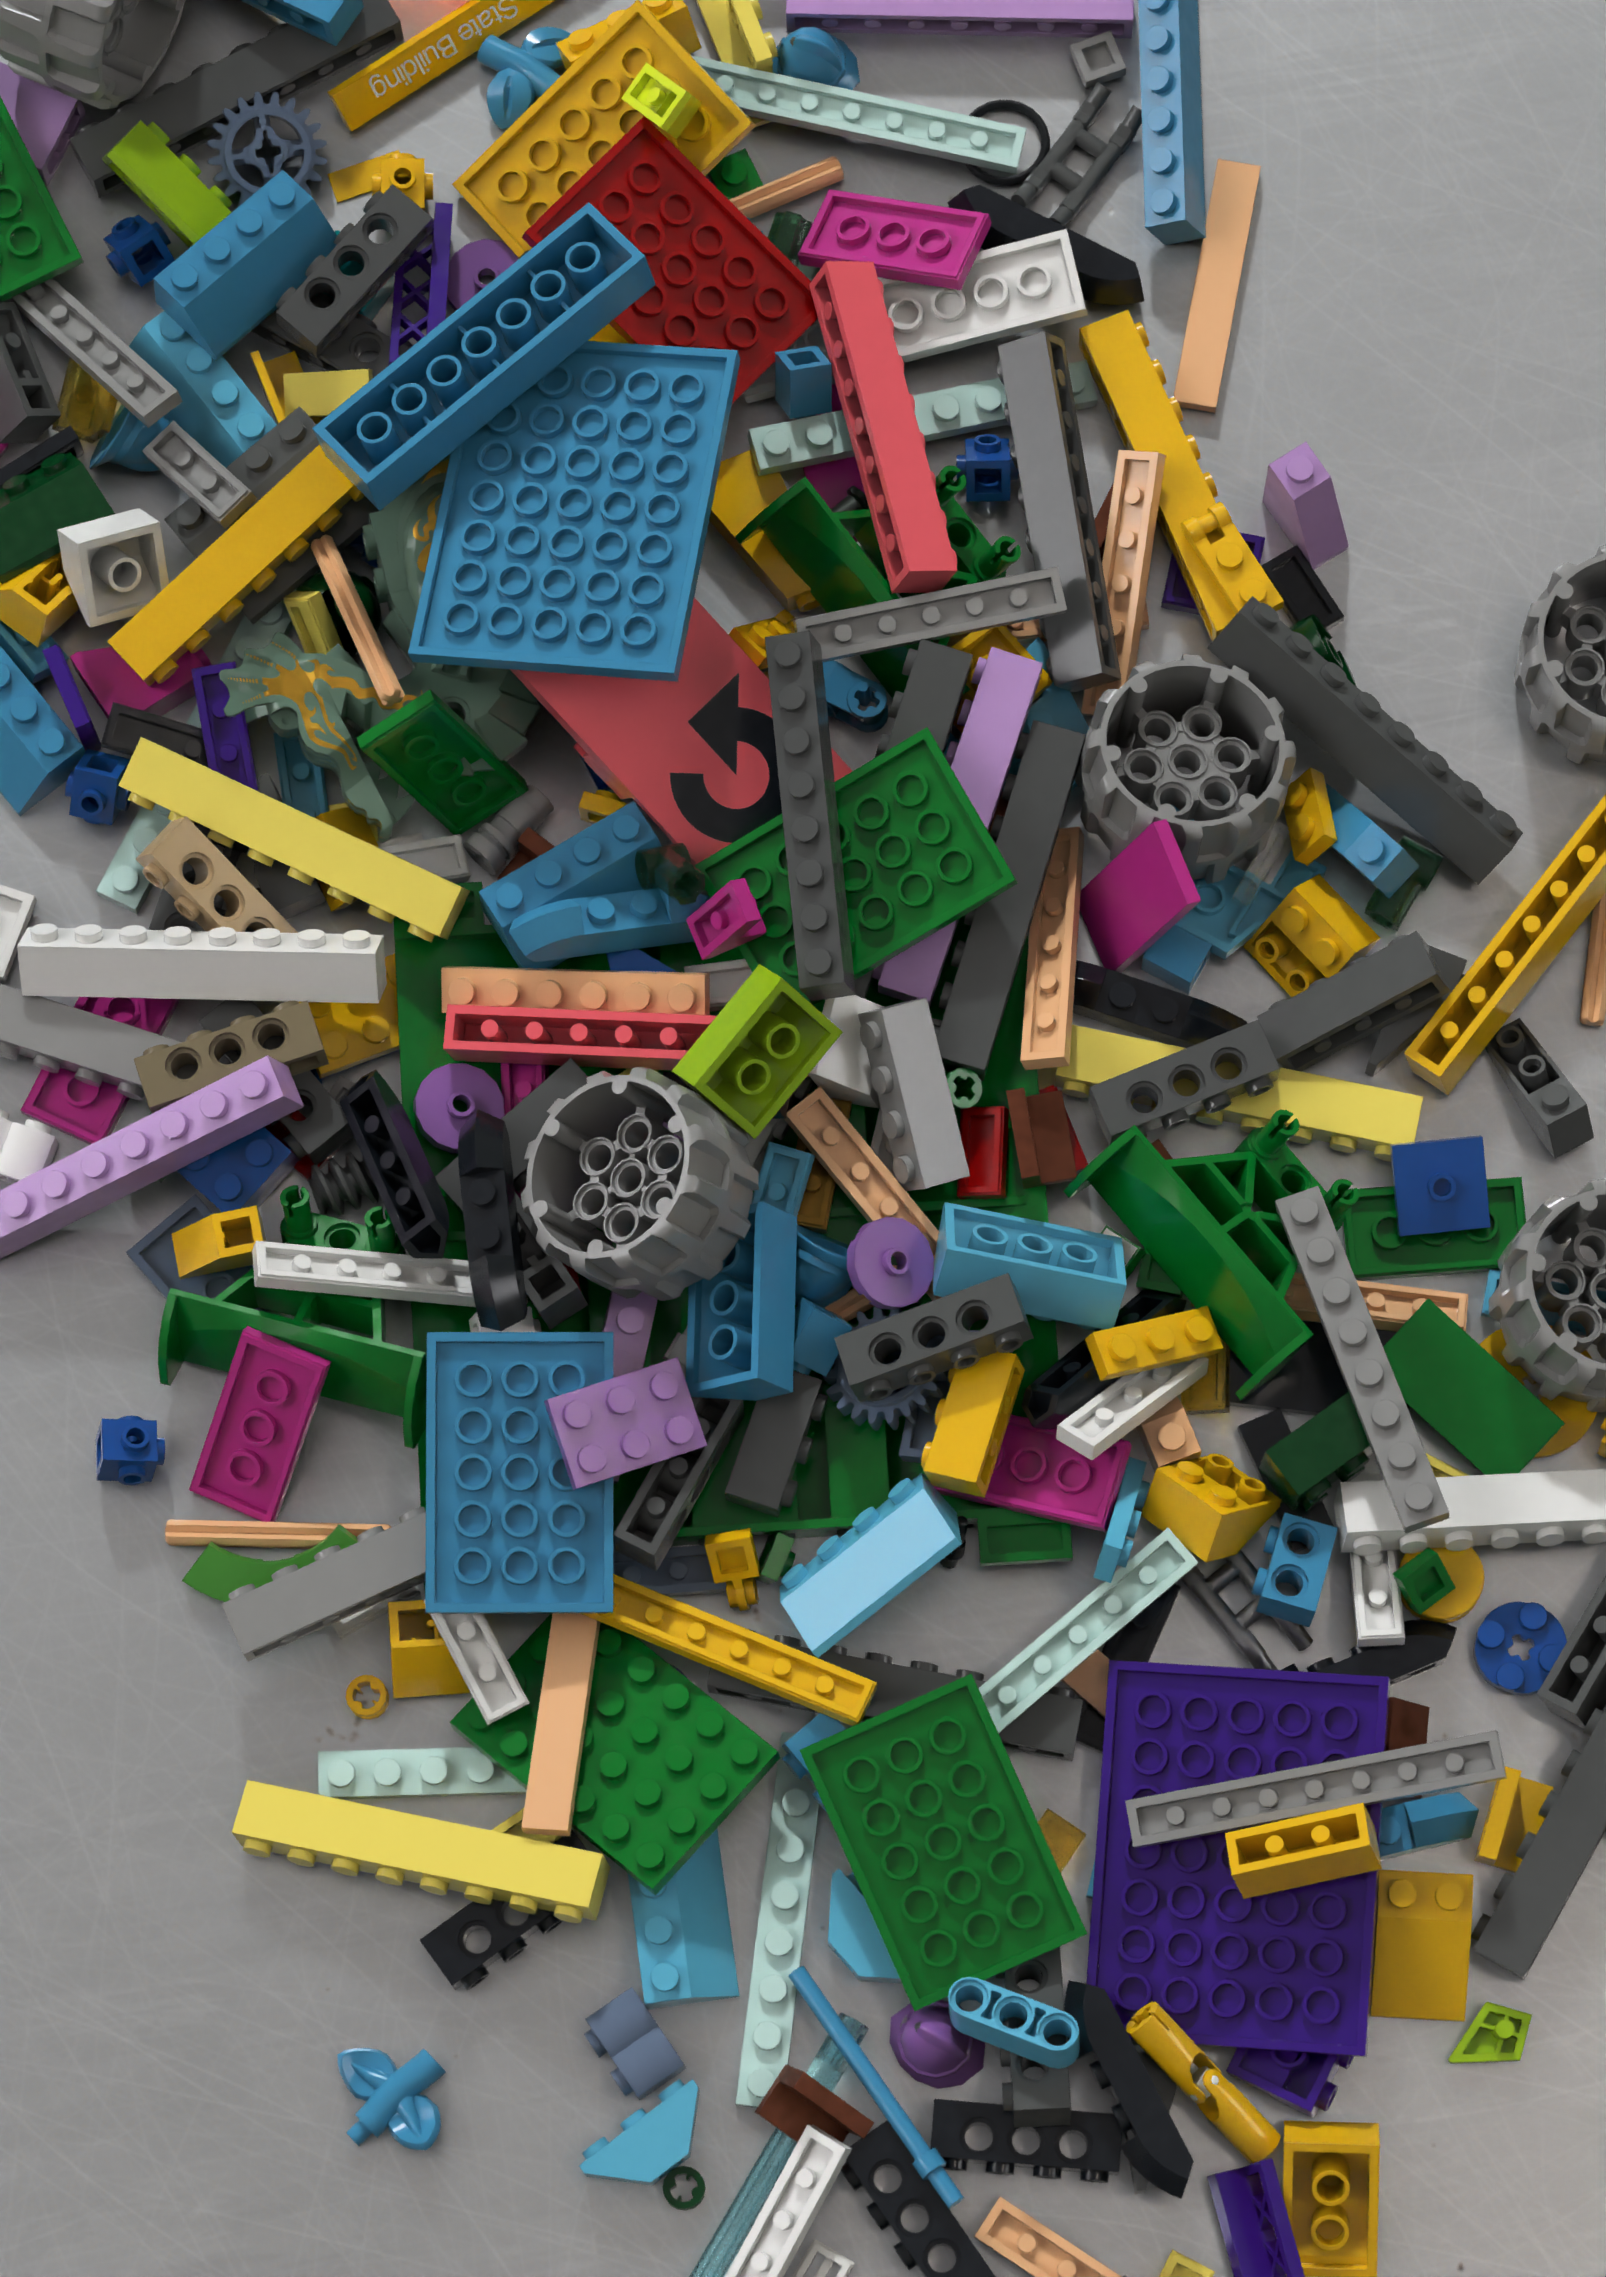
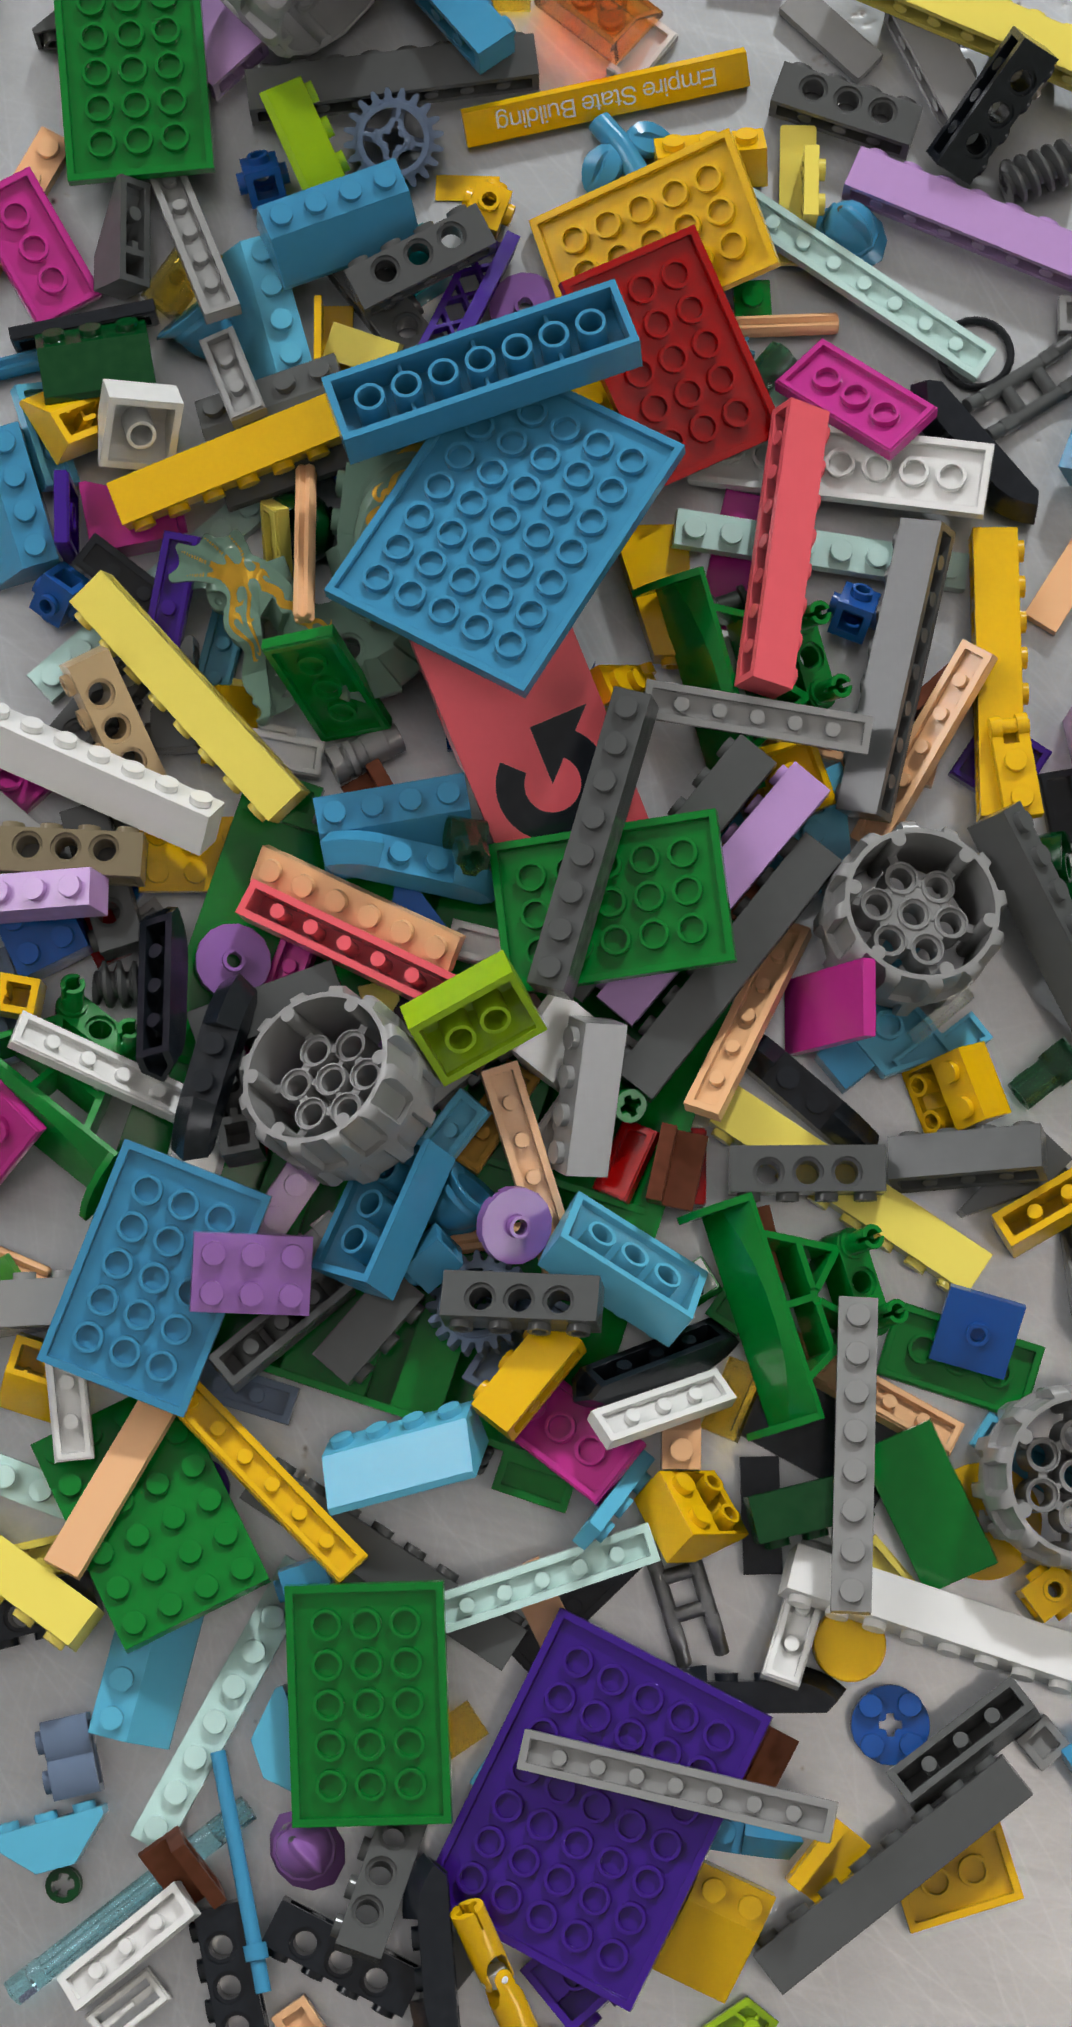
camera: 20 degrees right, 5 degrees up
yellow plate [578,790,627,824] -> none
neon yellow slope [621,63,701,138] -> none
dark pink slope [686,878,766,960] -> none
yellow plate [705,1528,760,1611] -> none
green plate [755,1532,796,1585] -> none
dark azure brick [775,345,832,419] -> none
dark azure piece [823,660,889,733] -> none
medium azure beam [948,1977,1080,2069] -> none
yellow plate [1085,1306,1224,1381] -> none
yellow brick [1225,1803,1382,1899] -> none
dark azure brick [1252,1512,1338,1627] -> none
yellow plate [1284,767,1338,866] -> none
dark azure slope [1326,783,1419,899] -> none
green plate [1392,1547,1456,1615] -> none

